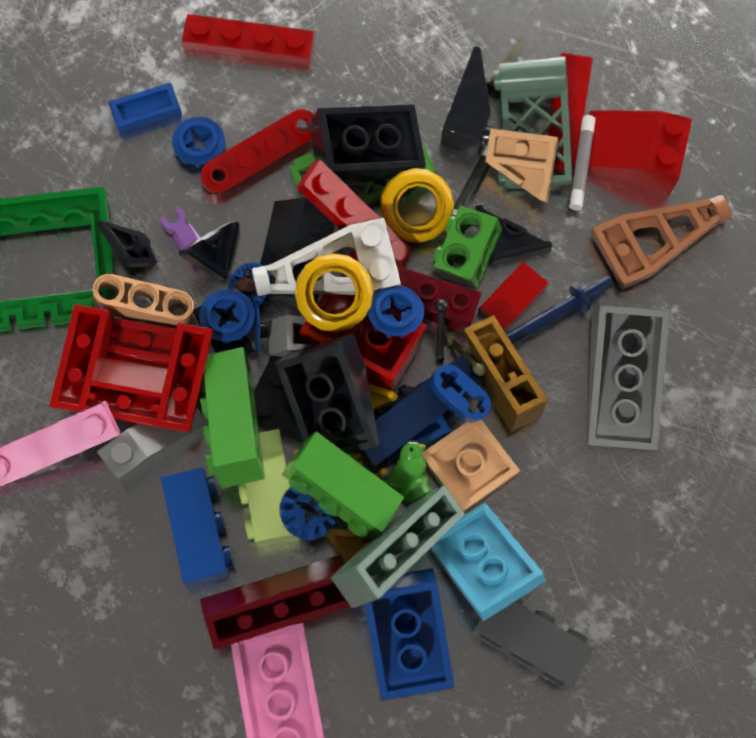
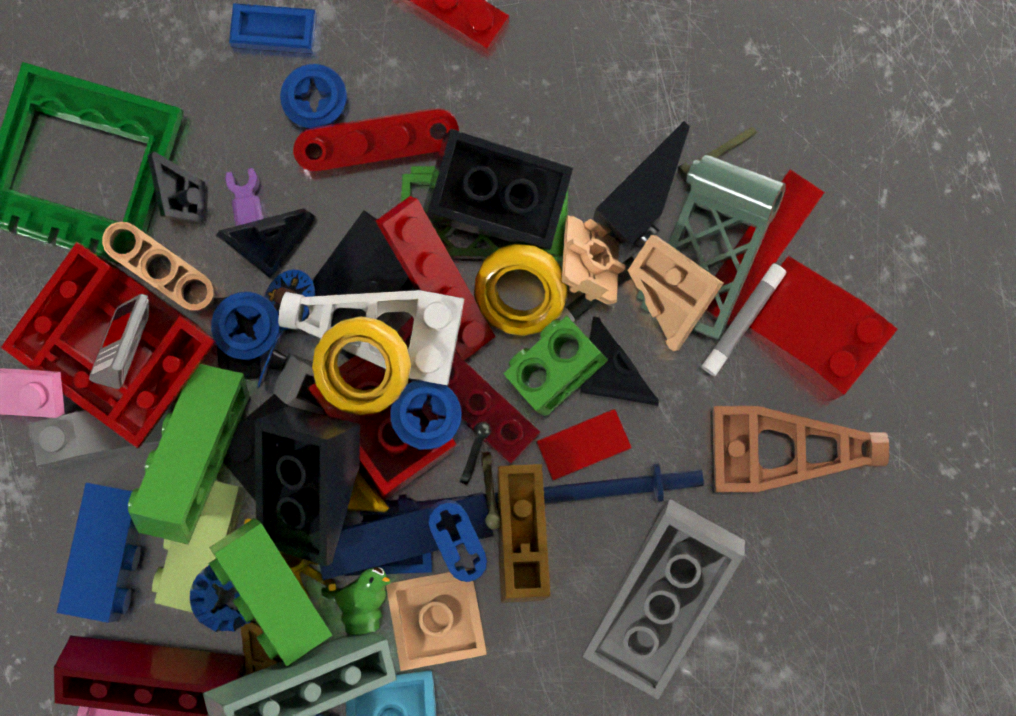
camera: 30 degrees right, 10 degrees up
none -> light grey slope [89,294,149,389]
none -> light nougat piece [562,215,625,304]

